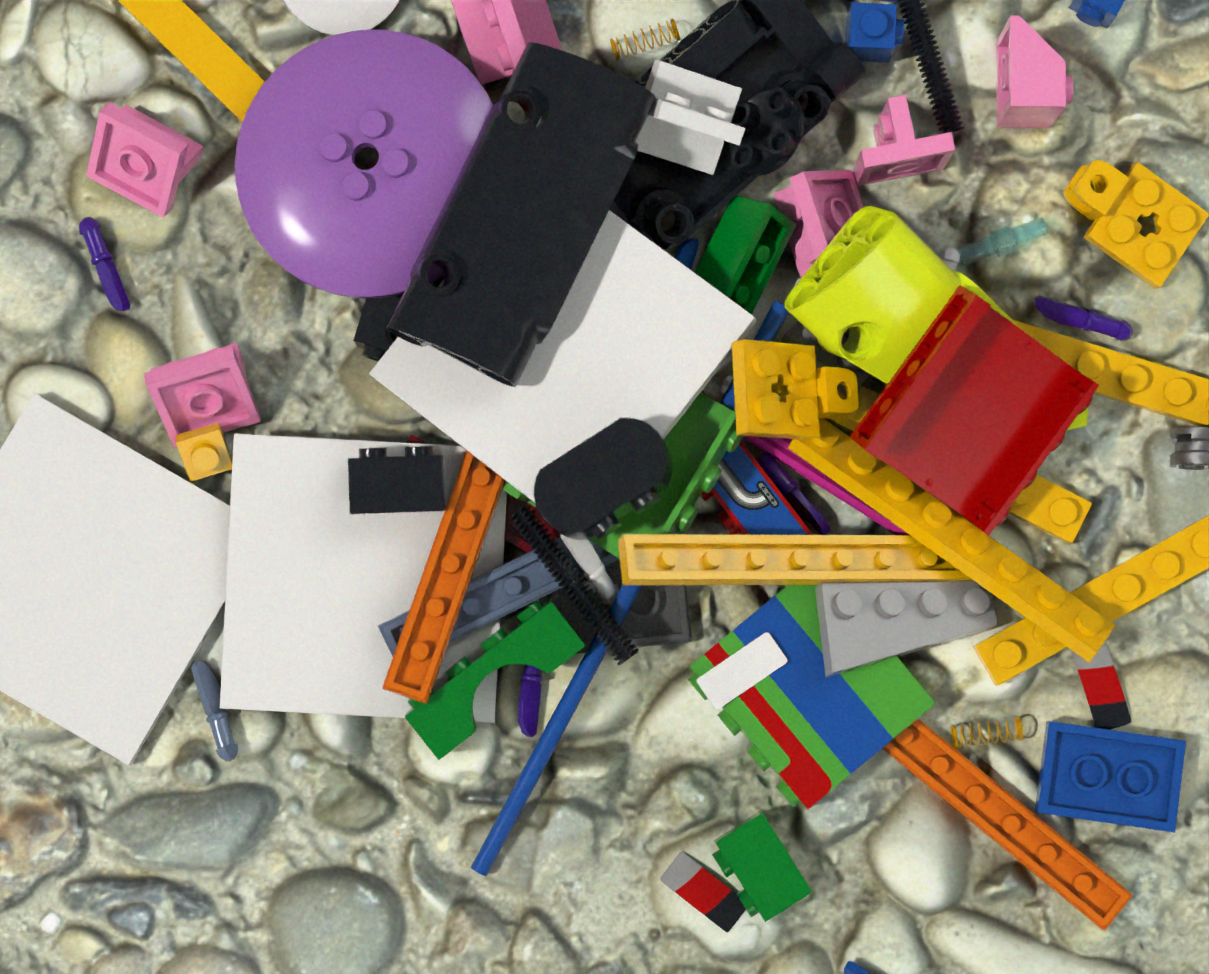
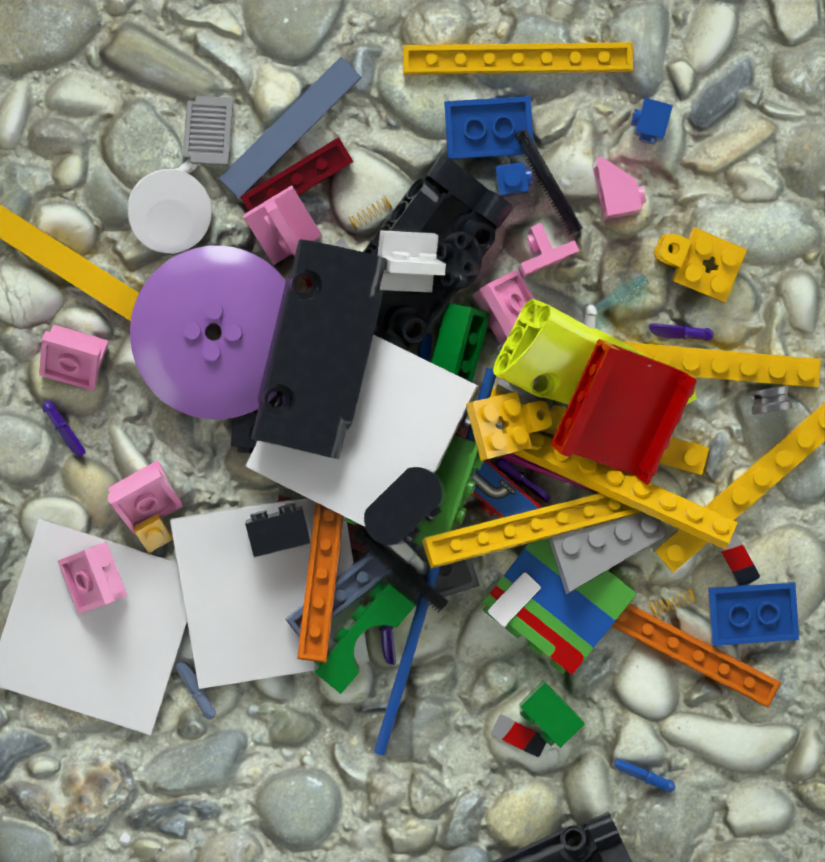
camera: 10 degrees left, 5 degrees up
none -> bright pink bracket [58,542,127,614]

